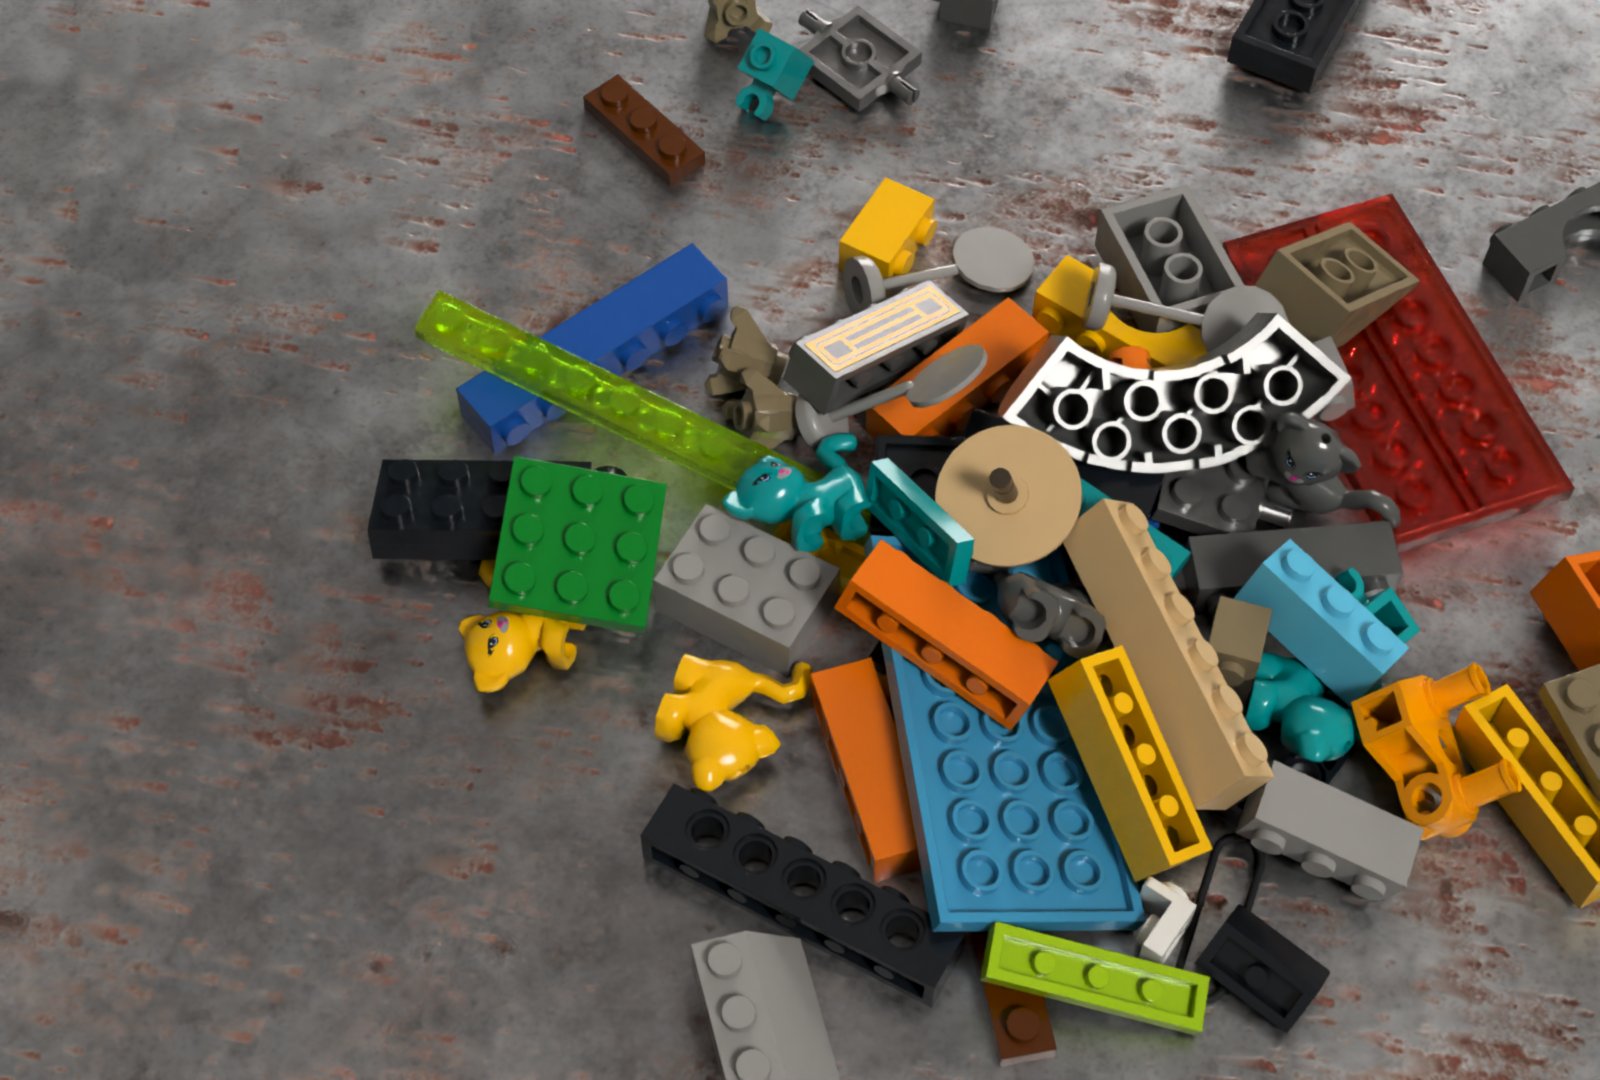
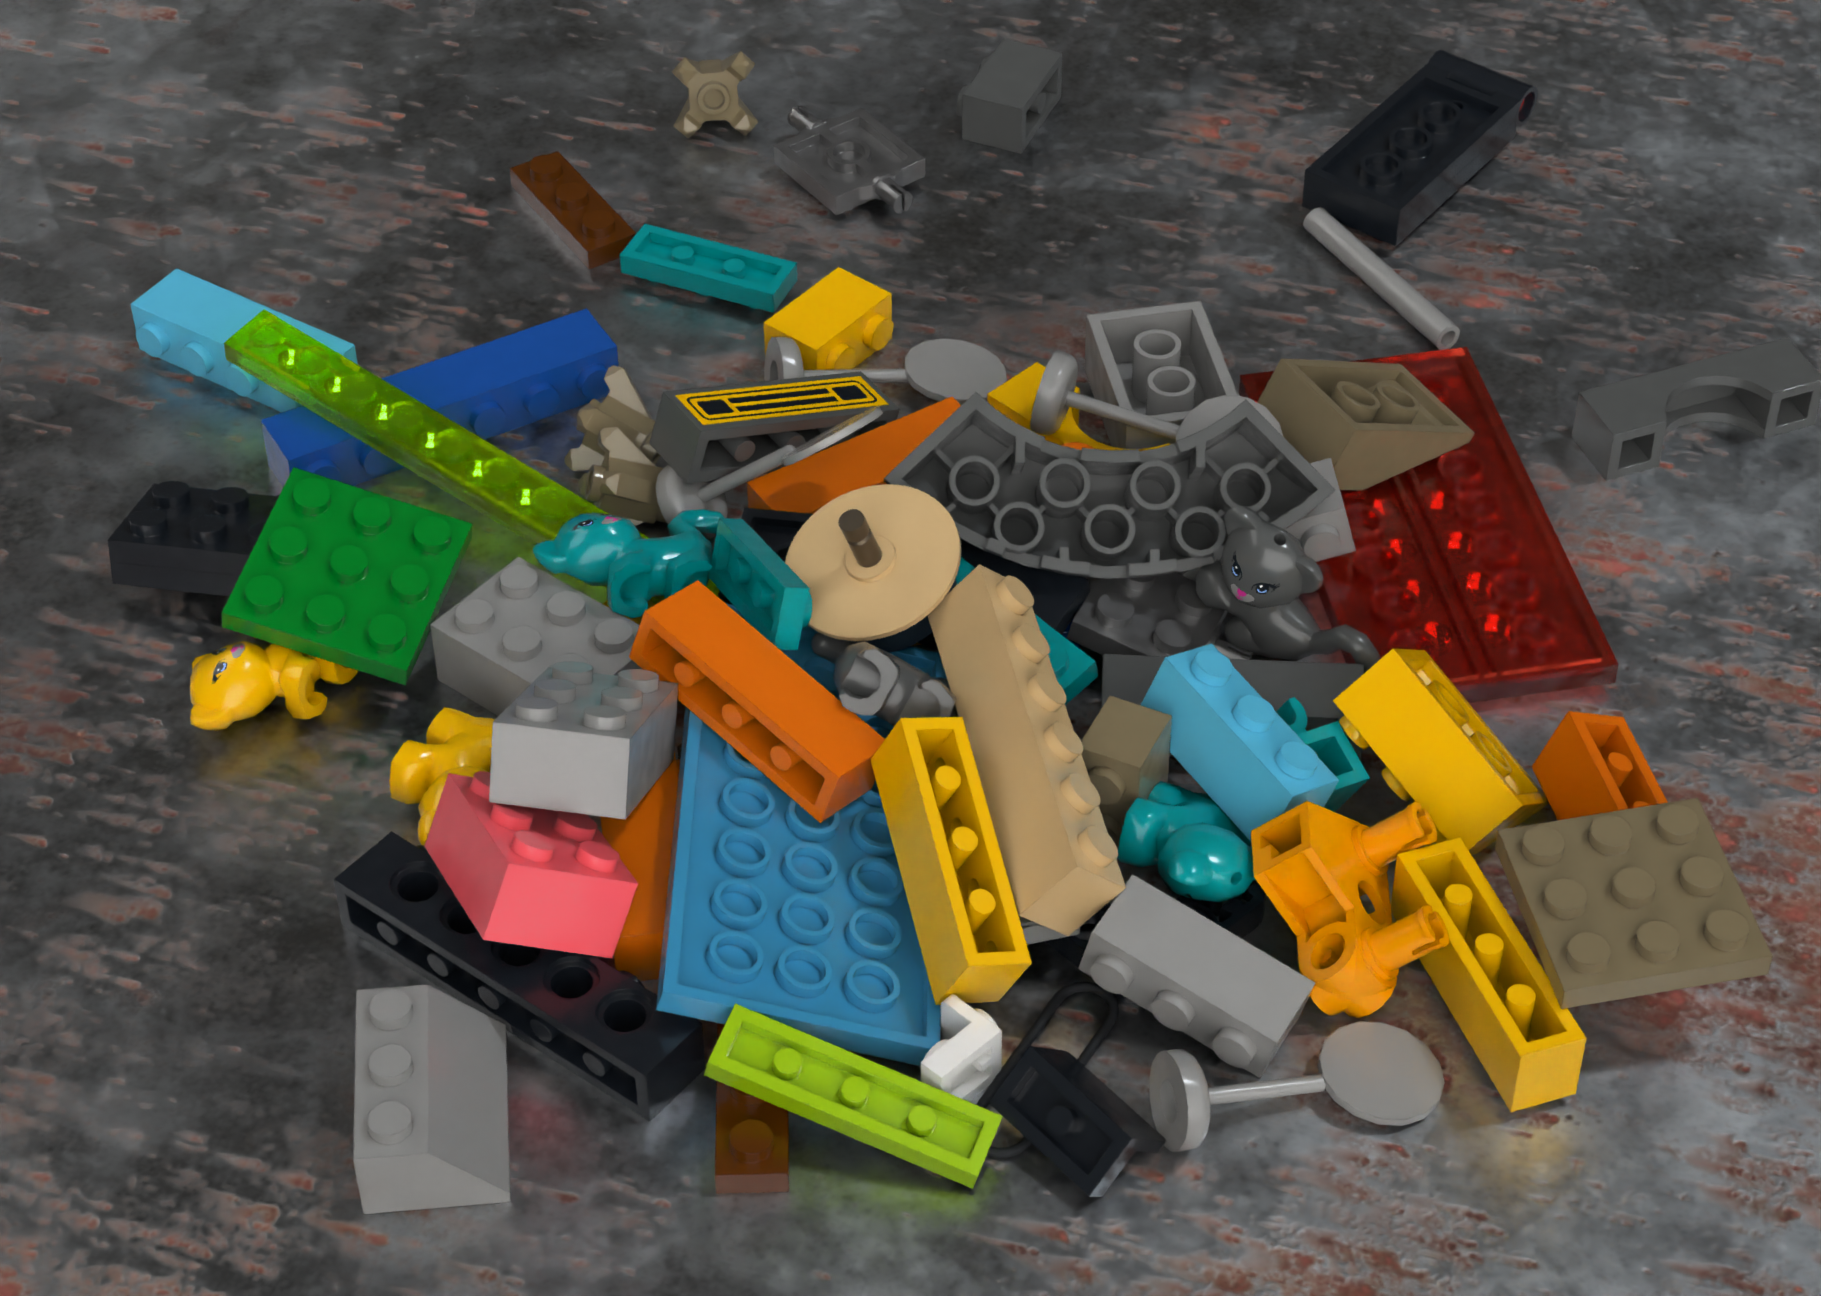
camera: 10 degrees right, 15 degrees down
teal brick [735,28,815,121] -> none
none -> medium azure brick [130,268,361,413]
none -> coral brick [424,771,638,958]
none -> light grey brick [489,661,679,819]
none -> teal plate [620,223,798,313]
none -> light grey piece [1149,1021,1445,1152]
none -> light grey piece [1303,207,1460,350]
none -> yellow slope [1333,648,1549,855]

